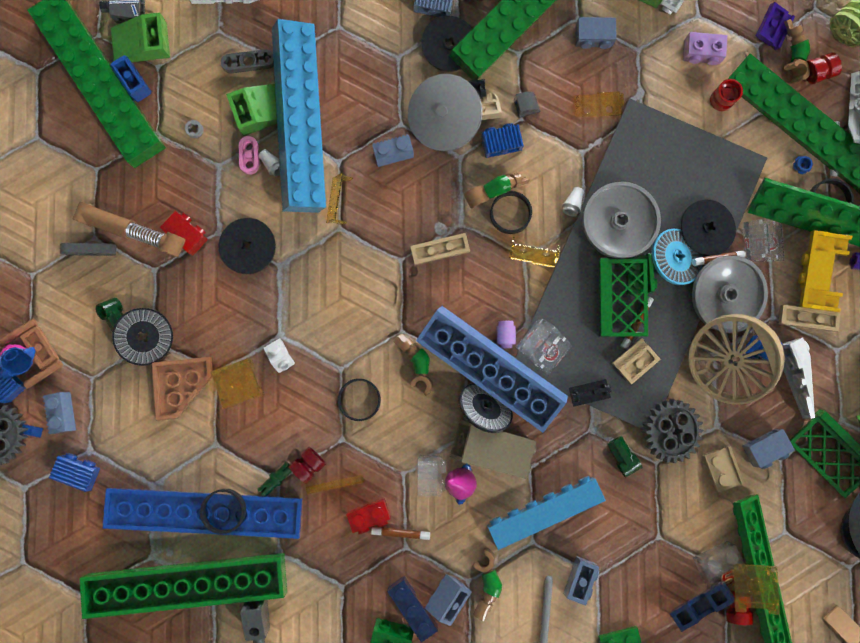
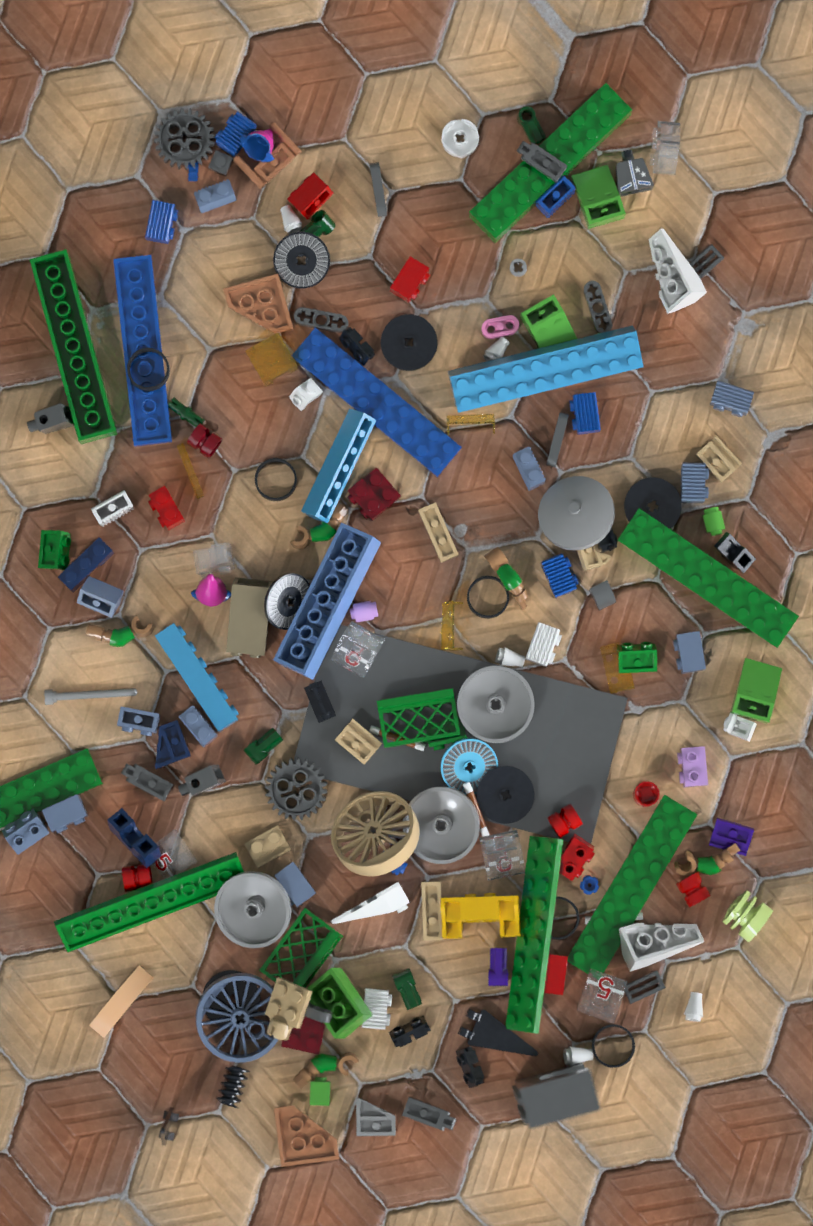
camera: 85 degrees right, 0 degrees up
medium nougat piece [72,202,186,258] -> none
dark orange bar [371,527,430,540] -> none
clear yellow panel [733,564,780,615] -> none
none -> white brick [91,490,135,527]
none -> dark grey hinge [121,763,174,802]
none -> dark blue wing [155,720,191,769]
none -> dark grey torso [178,765,226,796]
none -> sand blue brick [179,706,218,747]
none -> dark grey plate [208,151,233,176]
none -> light grey dish [214,871,292,948]
none -> white cone [280,205,302,234]
none -> red brick [287,172,334,220]
none -> blue plate [291,327,462,477]
none -> dark grey beam [294,307,349,333]
none -> dark azure brick [301,409,376,523]
none -> black hinge [339,327,376,366]
none -> dark red plate [347,467,401,521]
none -> white plate [441,119,479,158]
none -> dark grey hinge [516,141,567,183]
none -> dark green piece [517,106,547,144]
none -> white brick [525,622,562,667]
none -> dark grey beam [546,412,569,467]
none -> red wheel [547,803,583,838]
none -> red brick [559,833,595,881]
none -> blue brick [569,392,601,435]
none -> green bracket [617,641,657,673]

